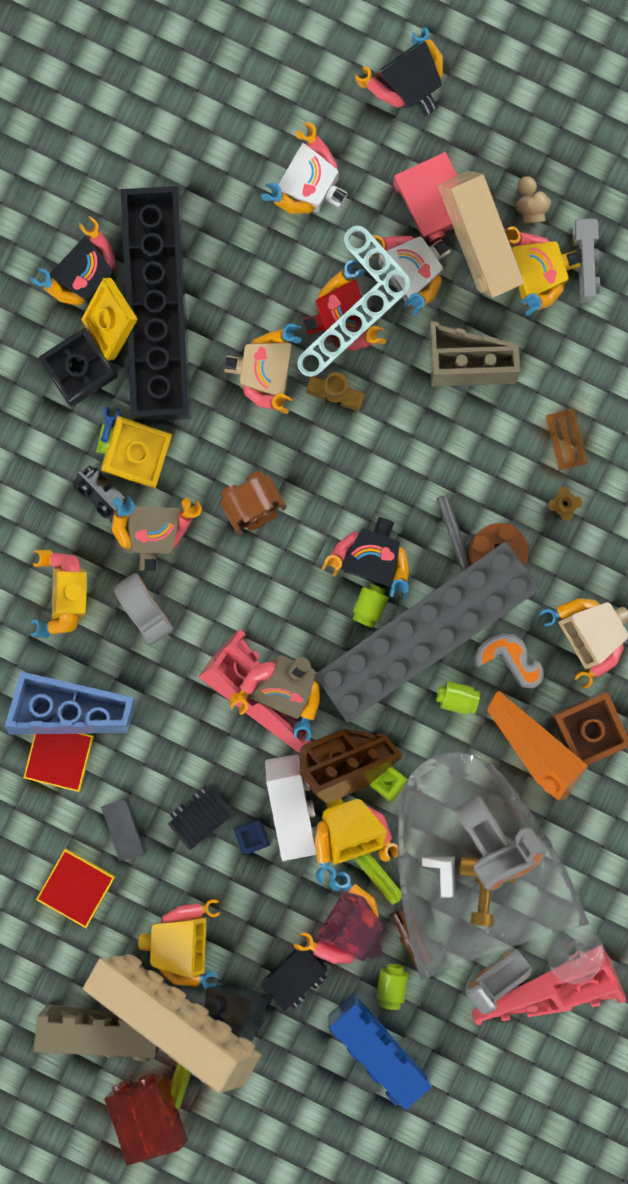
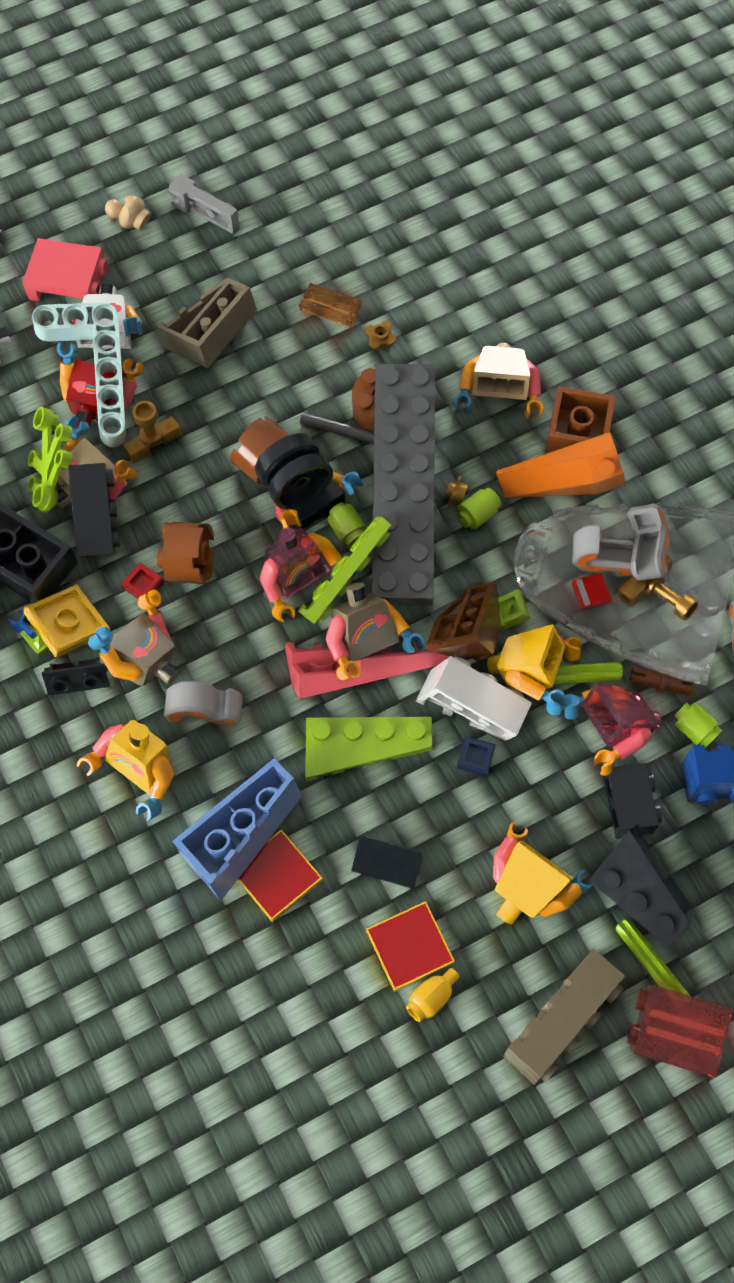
camera: 55 degrees left, 20 degrees down
tan brick [83,954,261,1094] -> none
black brick [168,786,236,851] -> none
white tile [422,856,456,897] -> none
tan brick [437,171,524,298] -> none
light grey animal [474,633,544,688] -> none
torso [505,226,580,316] -> none
none -> lime plant [27,407,72,513]
none -> black brick [68,463,120,557]
none -> red tile [121,563,164,600]
none -> dark orange brick [230,416,290,487]
none -> black wheel [255,433,333,509]
none -> torso [260,528,356,623]
none -> lime wing [298,516,391,624]
none -> lime wing [305,717,432,781]
none -> yellow plant [406,968,460,1022]
none -> pearl gold plate [444,476,468,509]
none -> red tile [571,573,612,611]

